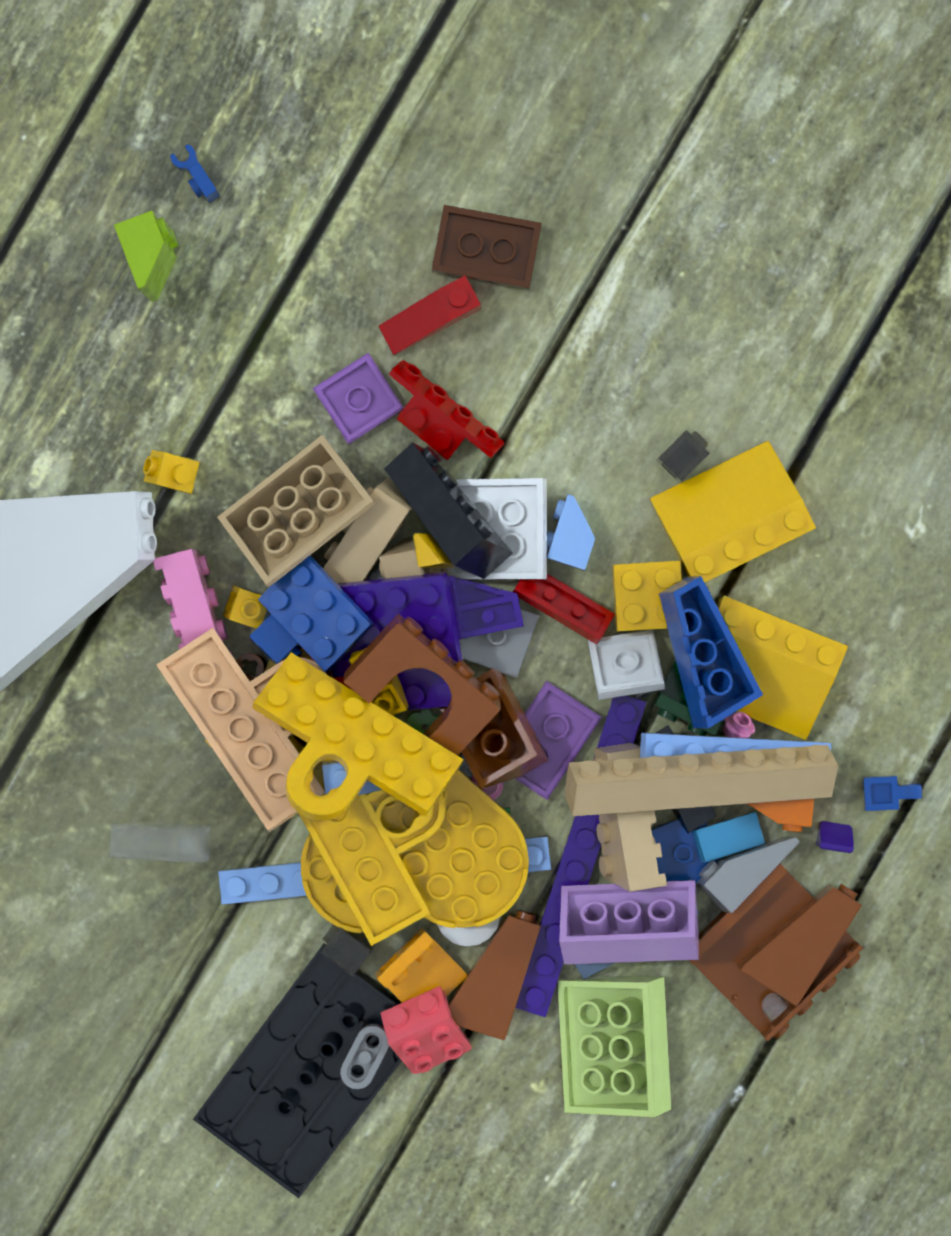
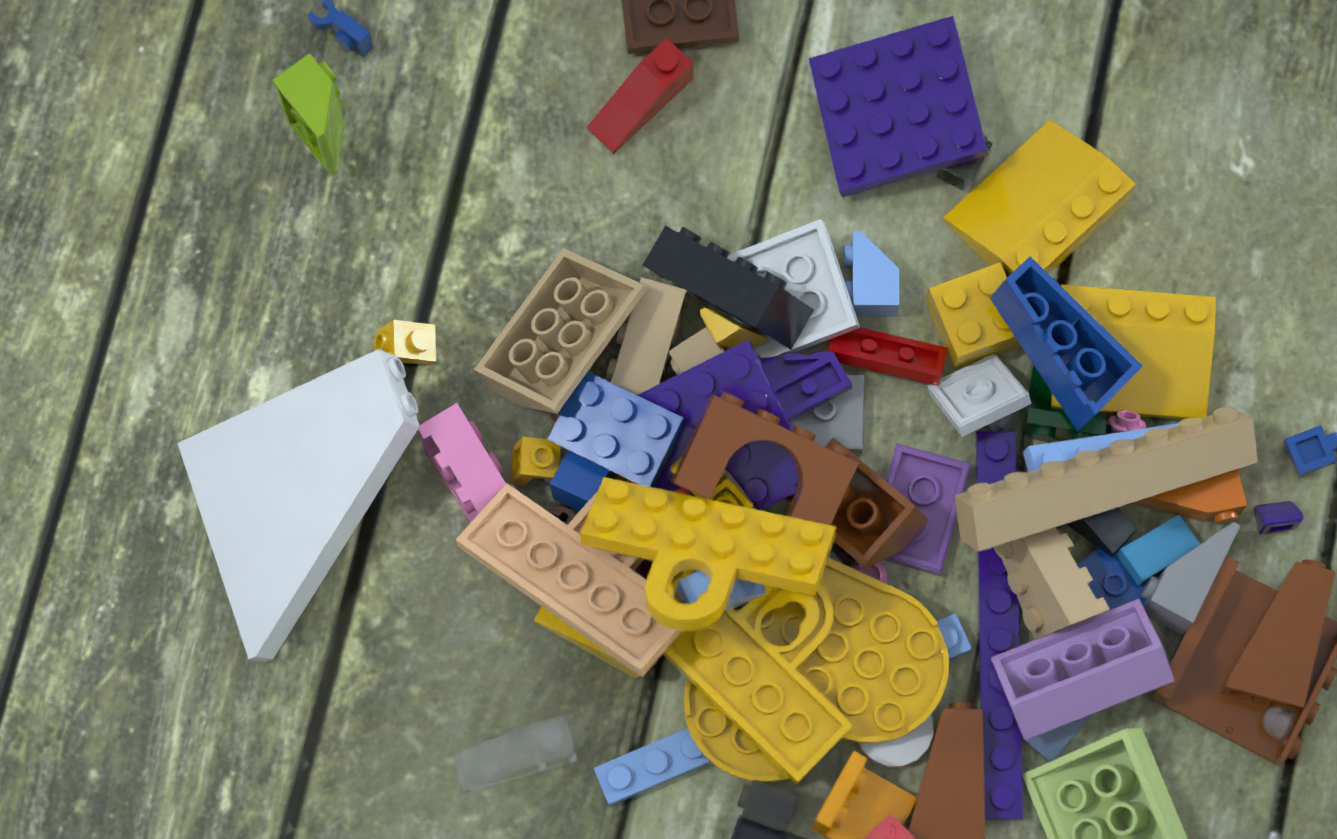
camera: 15 degrees left, 15 degrees down
medium lavender tile [313,353,404,444] -> none
red bracket [389,360,504,461] -> none
none -> dark purple plate [808,16,989,198]

